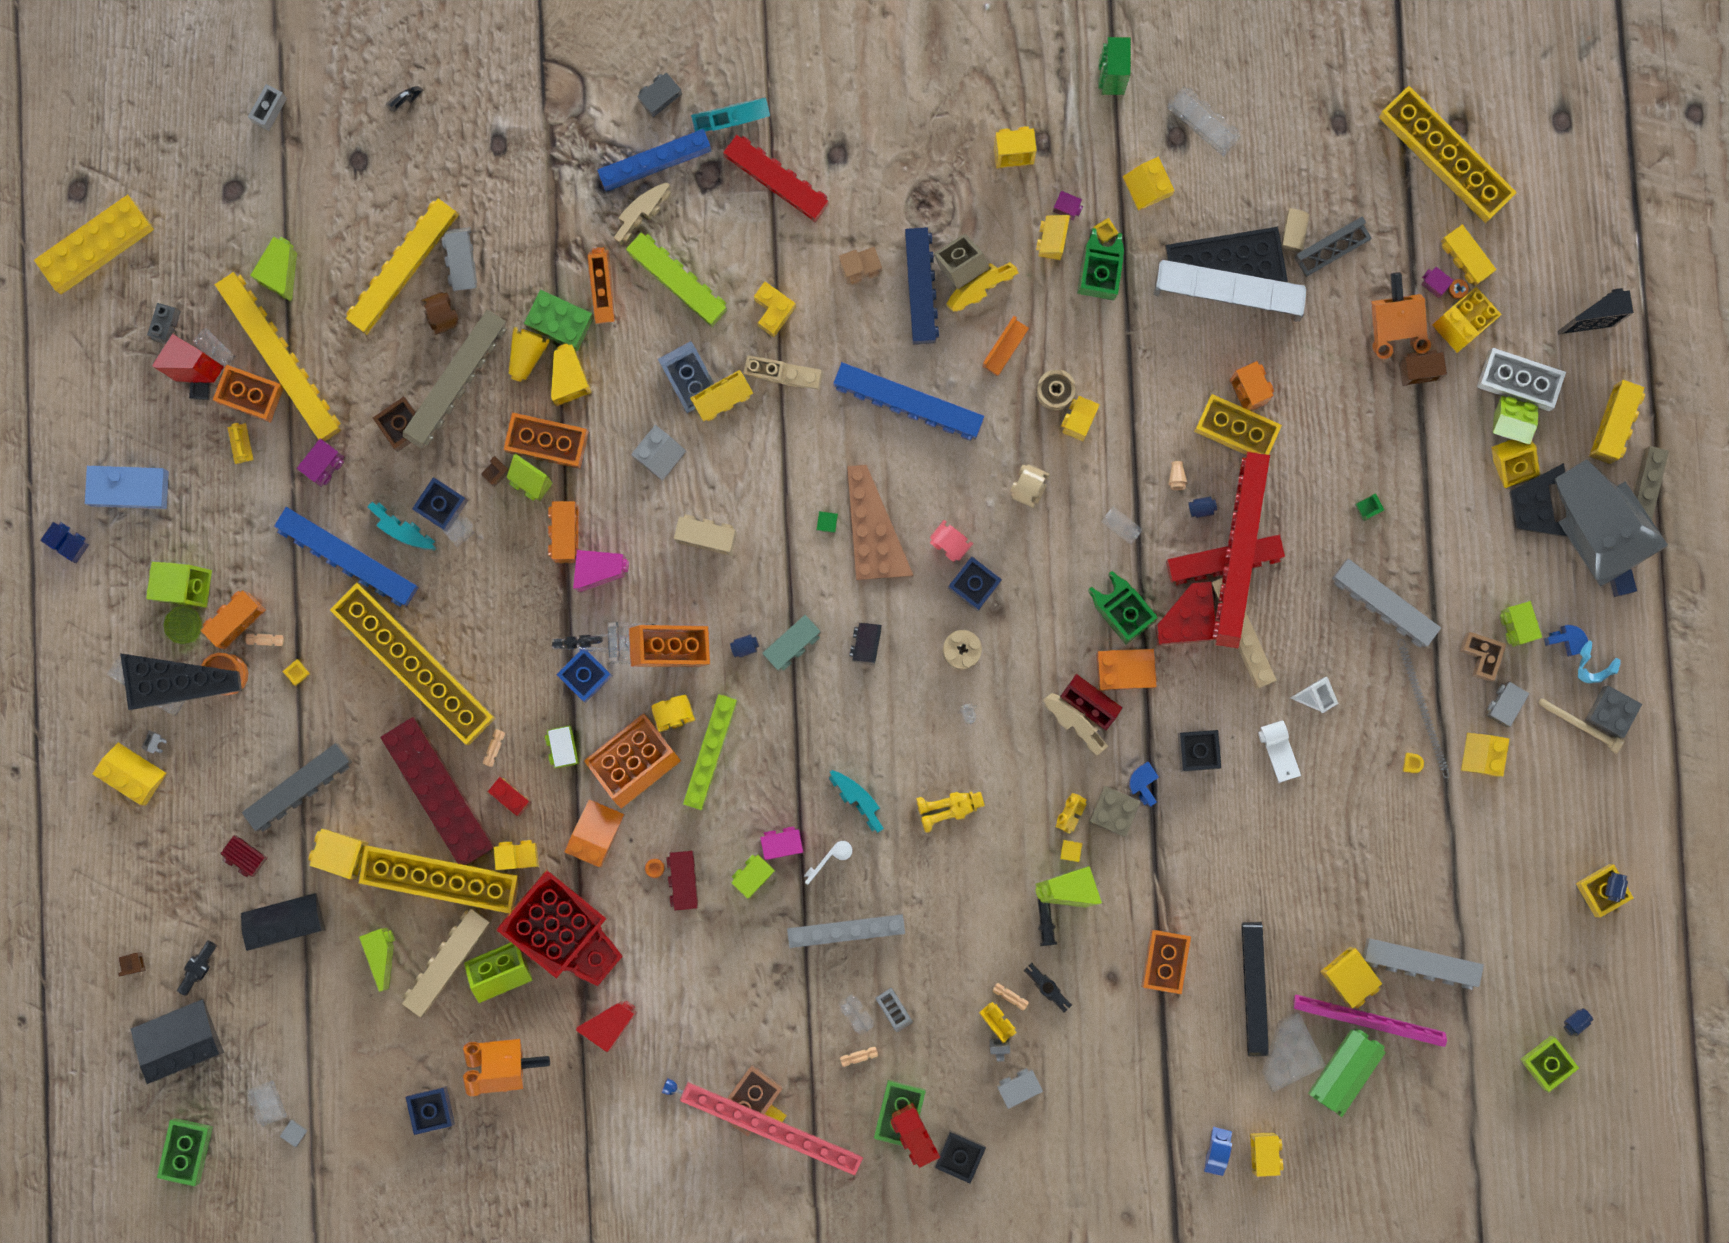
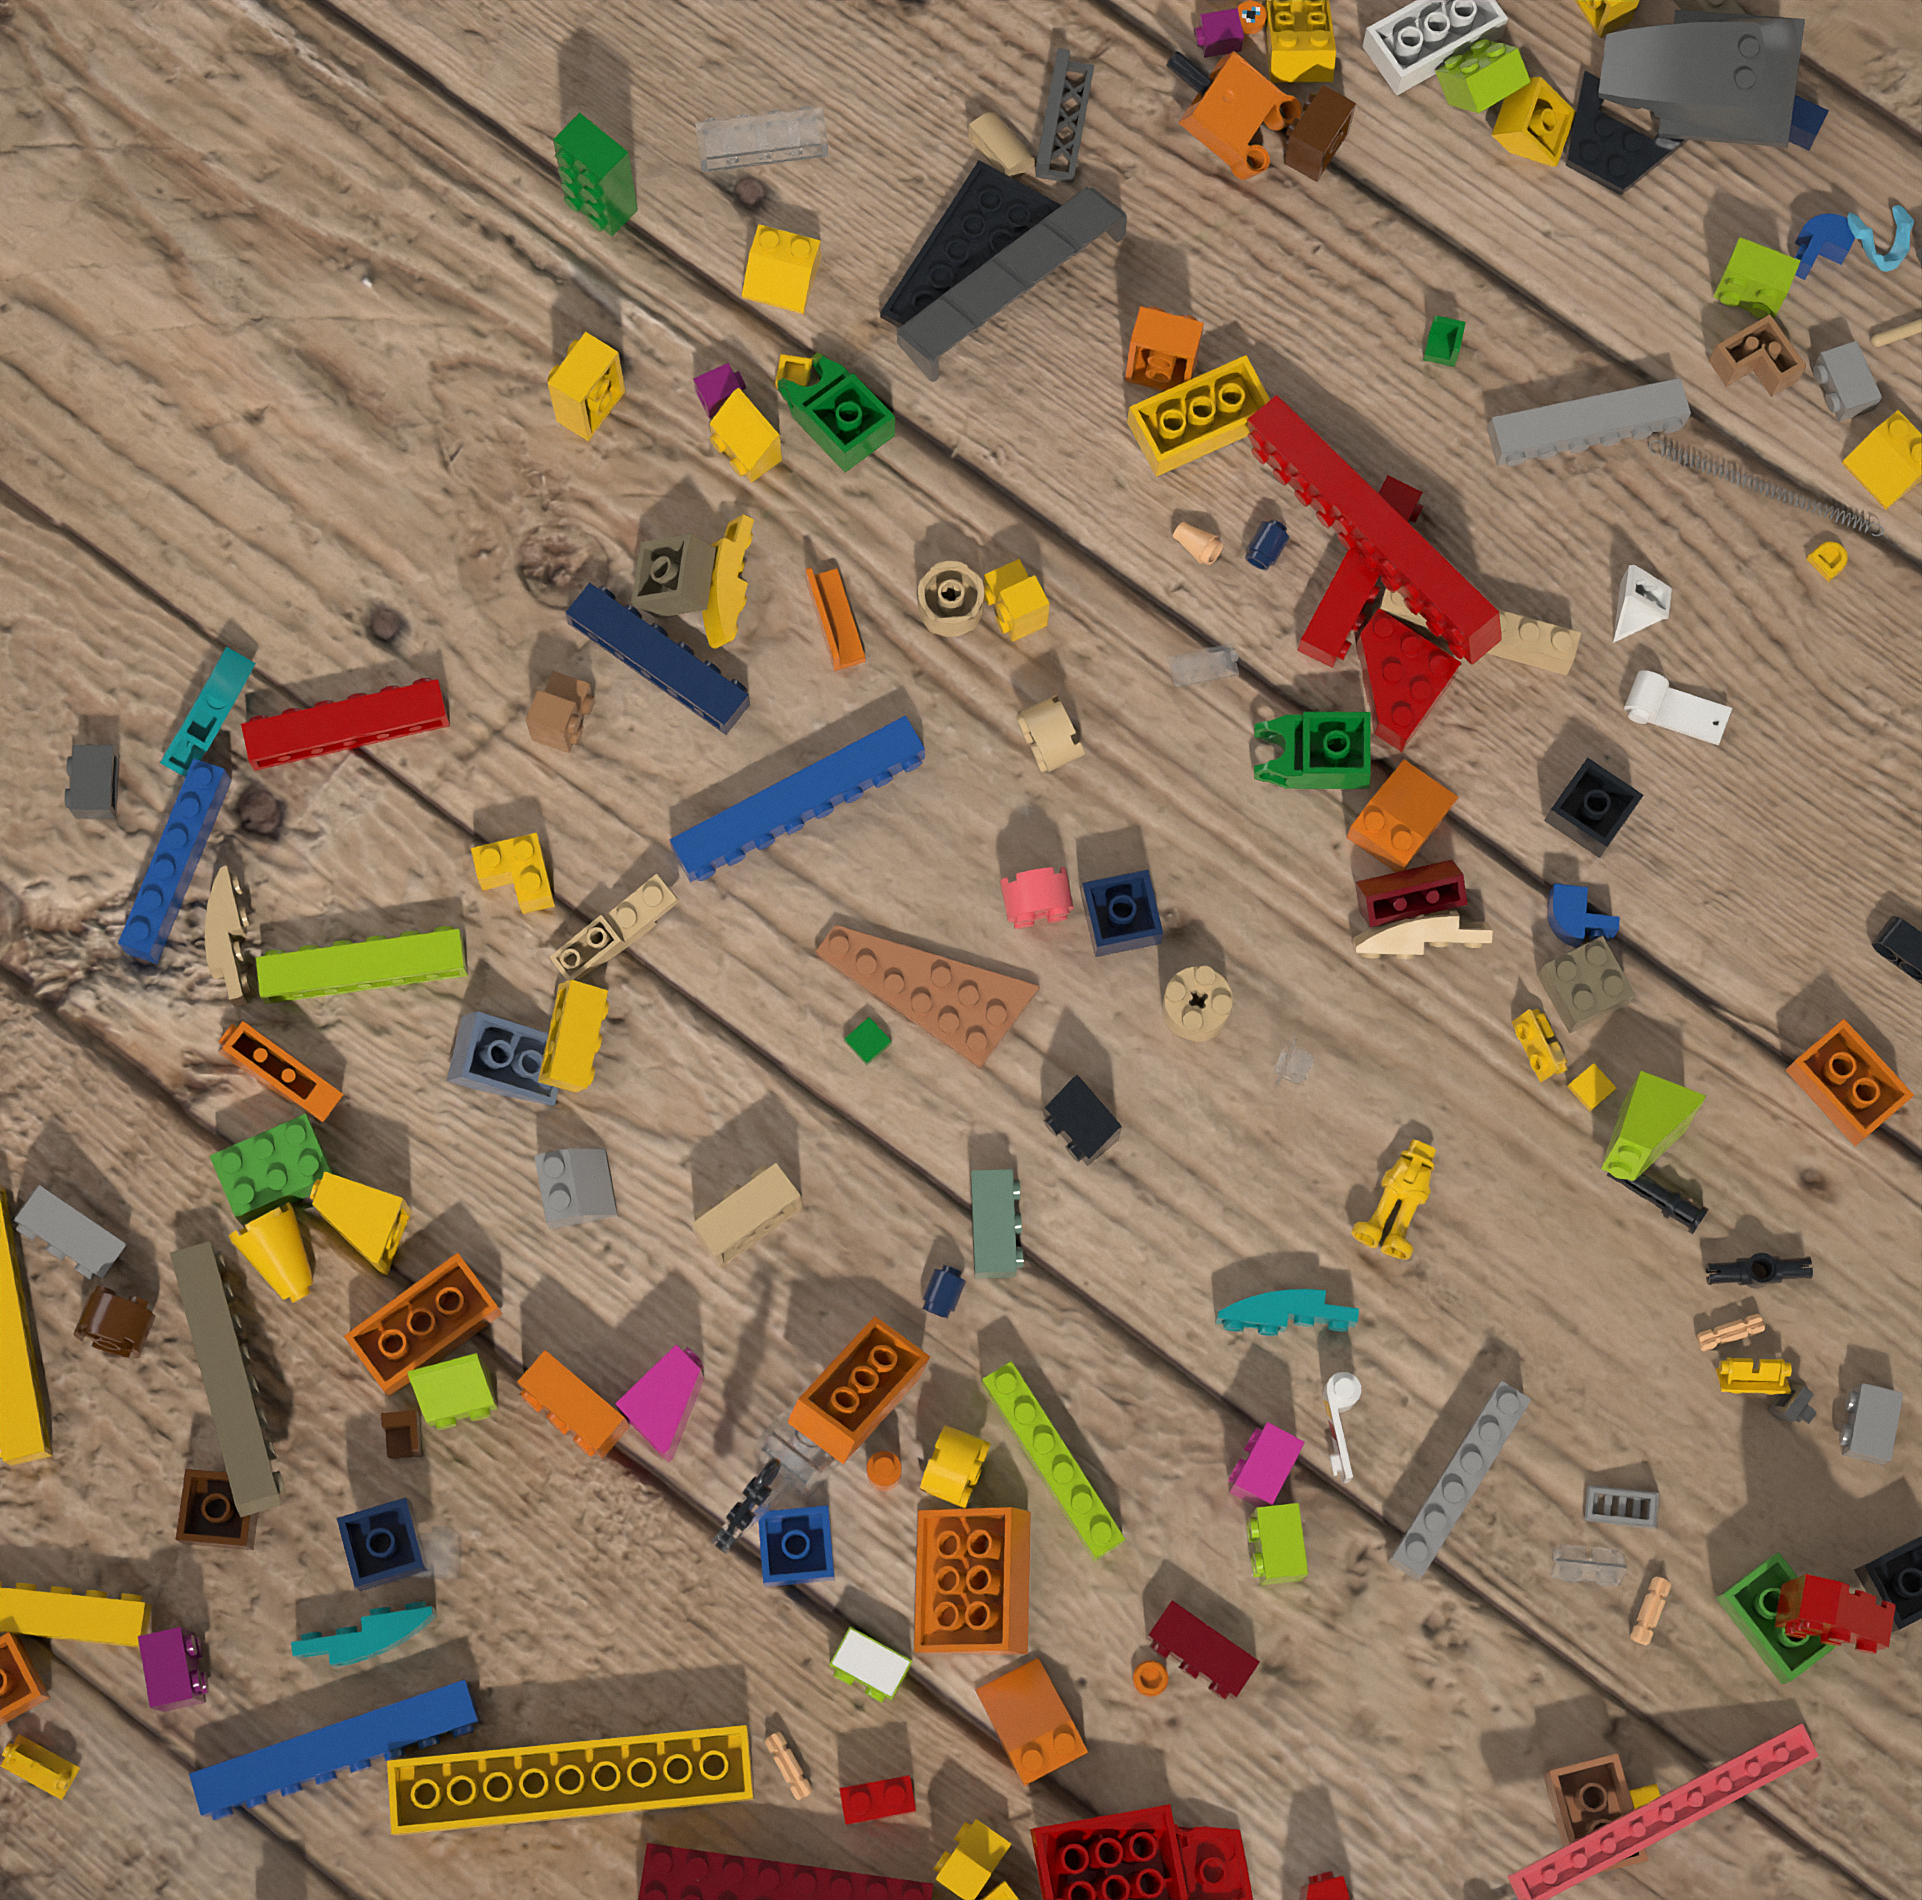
camera: 55 degrees left, 10 degrees down
none -> orange brick [866,1451,902,1491]

